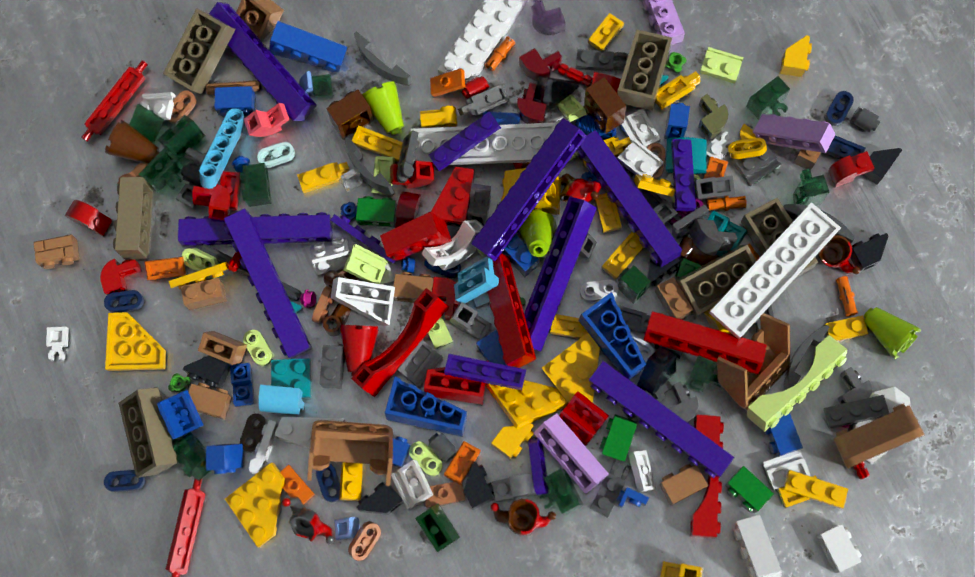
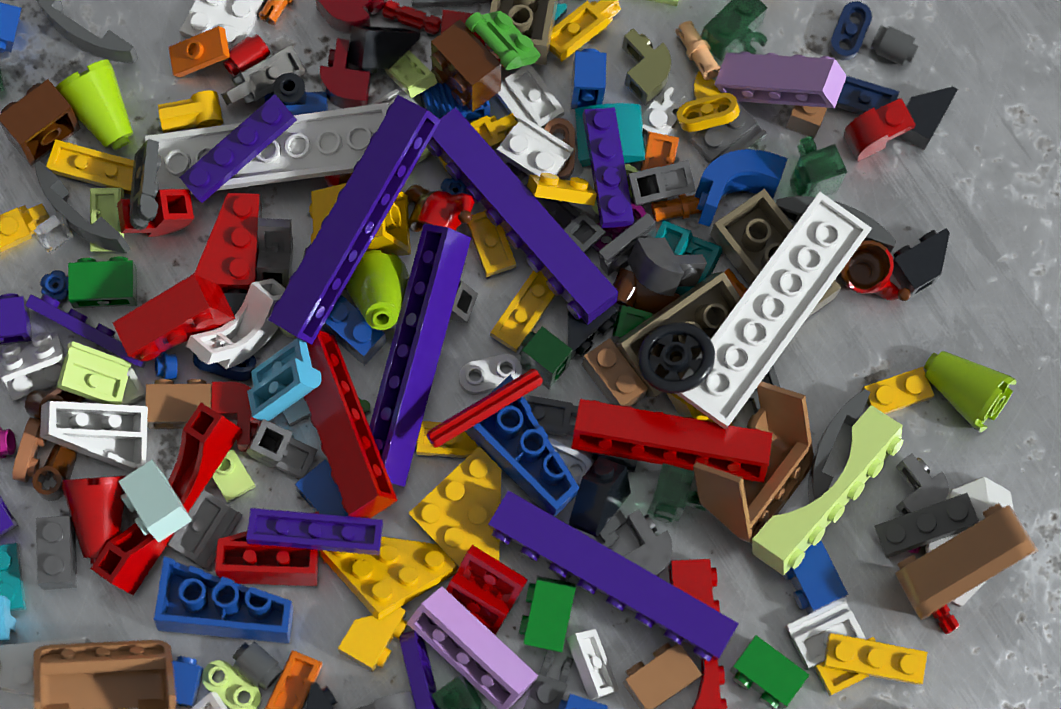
camera: 20 degrees left, 0 degrees up
dark red brick [395,191,421,228] -> none
orange pin [836,276,858,317] -> none
none -> light aqua brick [119,460,192,542]
none -> black brick [273,73,307,105]
none -> red axle [427,369,543,448]
none -> bright green plate [465,11,541,70]
none -> black plate [637,322,715,394]
none -> light nougat pin [676,21,721,80]
none -> blue arch [694,149,788,227]

